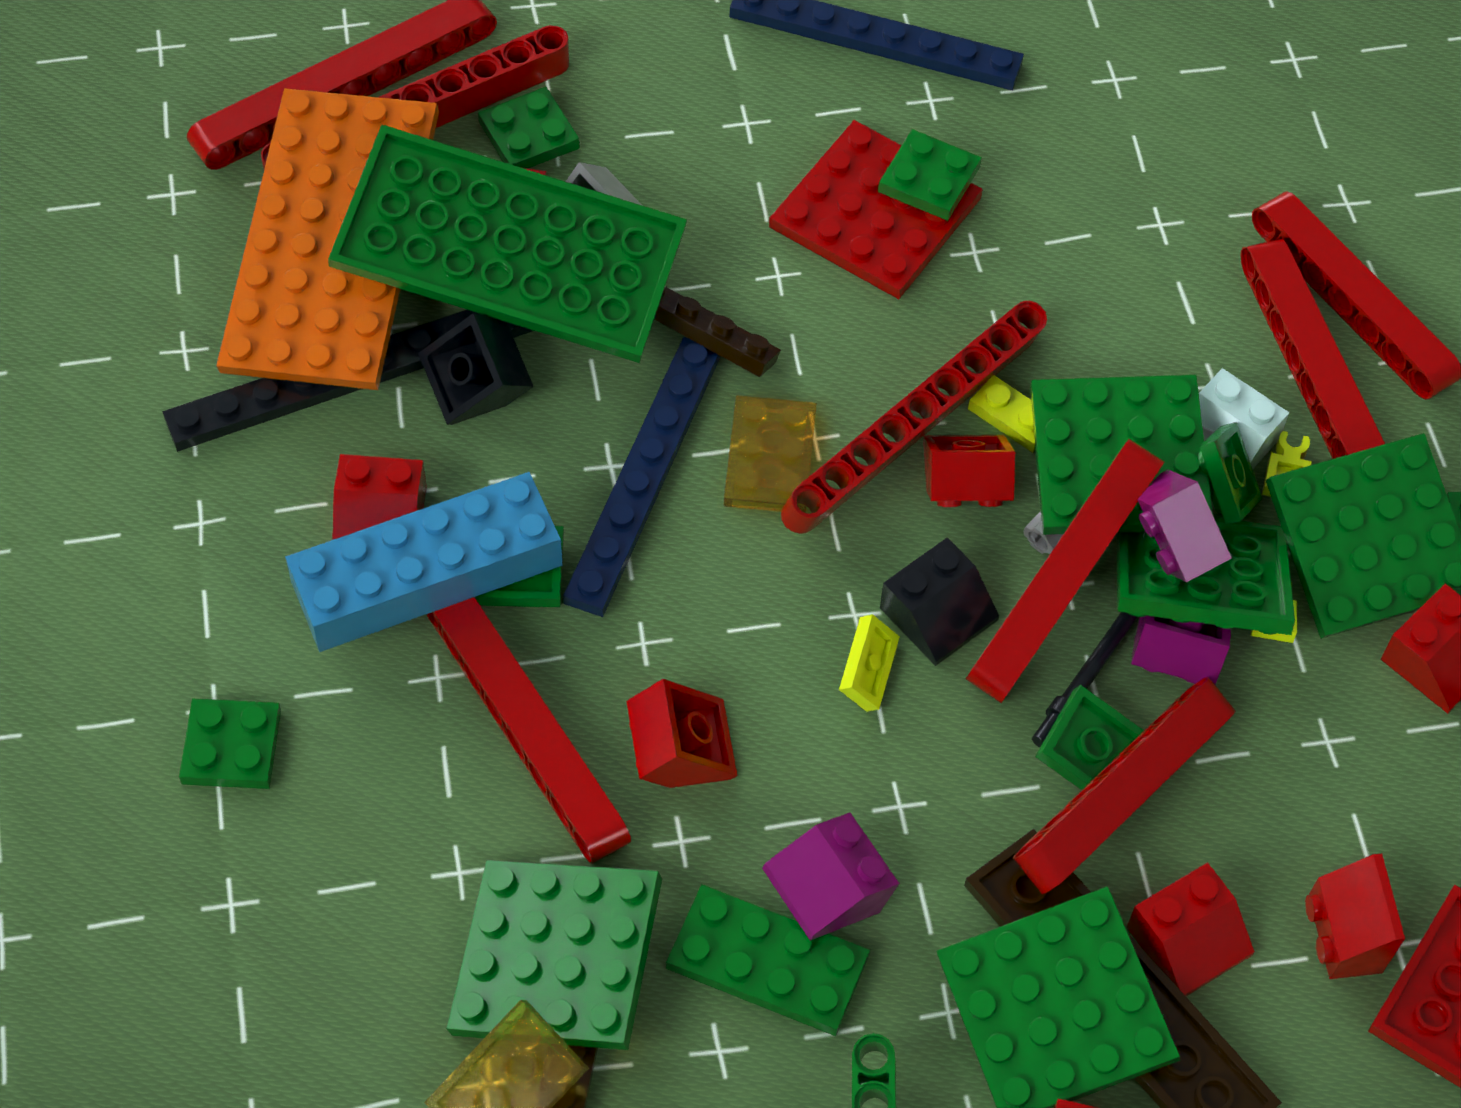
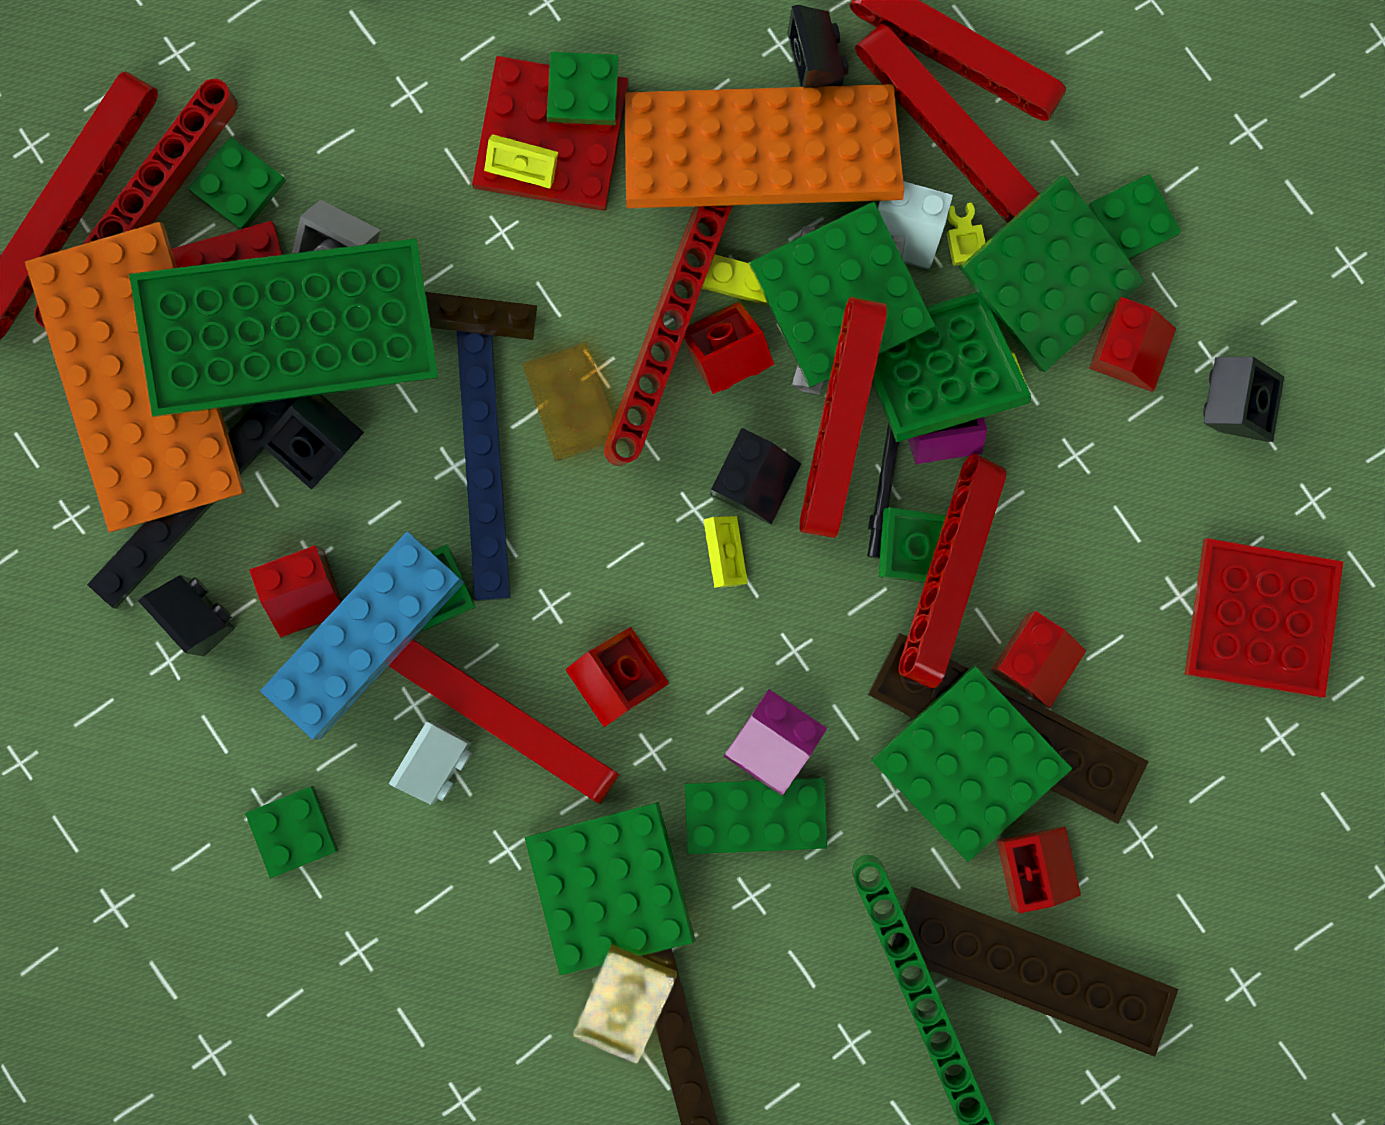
camera: 30 degrees left, 25 degrees up
magenta slope [1137,470,1232,582] -> none
green plate [1198,422,1262,524] -> none
red slope [1305,853,1405,979] -> none
none -> black slope [138,575,235,656]
none -> light aqua slope [389,721,472,805]
none -> neon yellow plate [484,134,558,188]
none -> orange plate [625,84,904,208]
none -> black slope [787,5,848,89]

